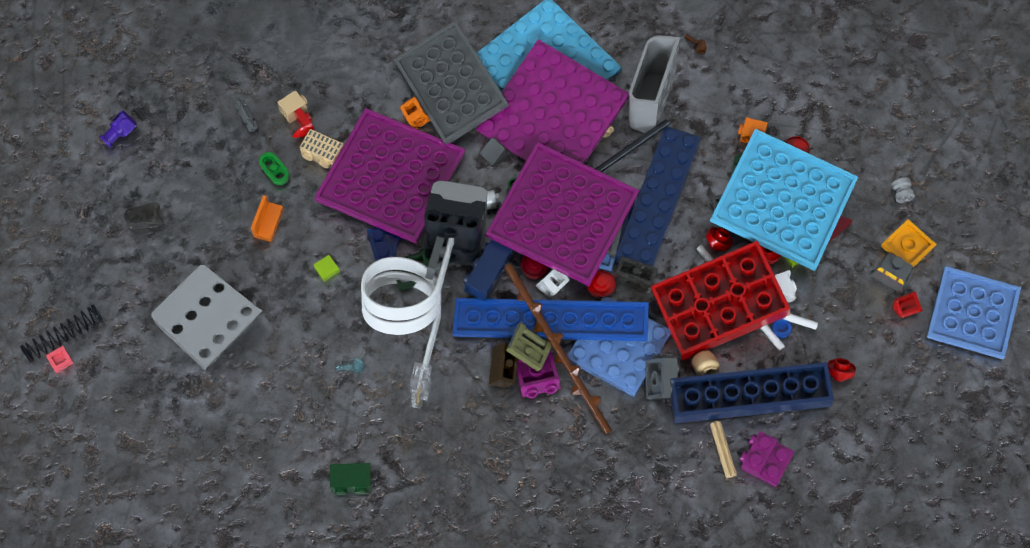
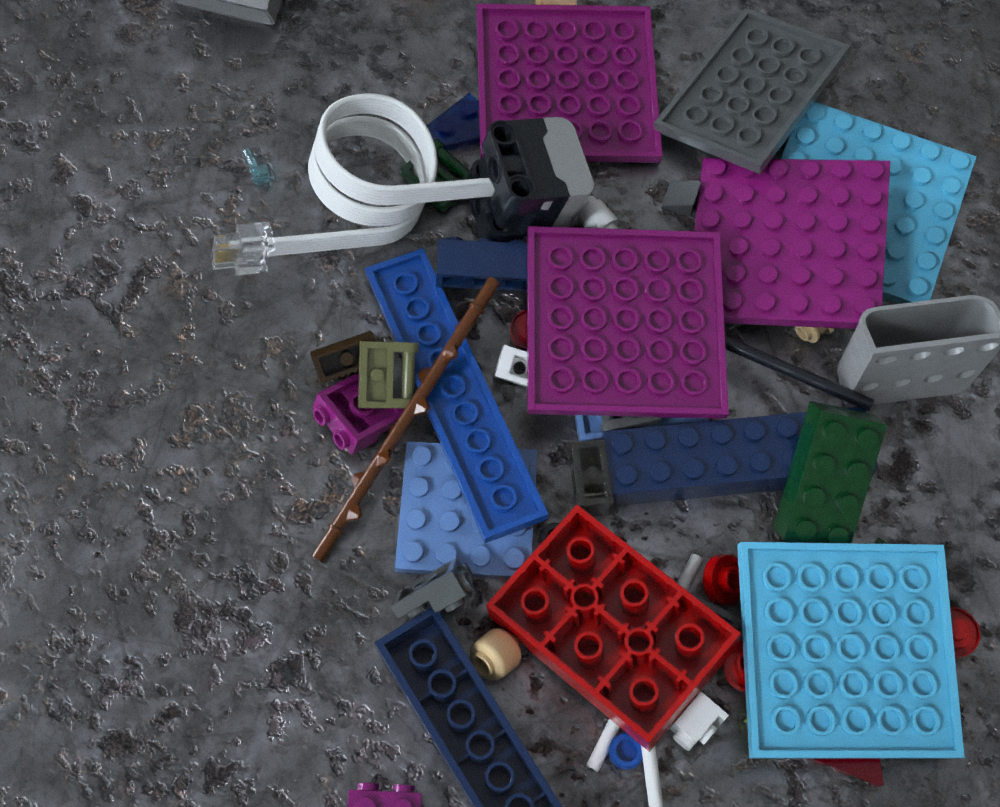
camera: 60 degrees right, 0 degrees up
lime tile [313,255,340,282] -> none
dark green brick [330,463,372,495] -> none
orange brick [400,97,431,129] -> none
dark grey wing [425,236,446,280] -> none
red plate [588,271,616,299] -> none
tan axle [710,421,736,478] -> none
orange brick [738,117,768,143] -> none
none -> dark green brick [773,401,887,543]

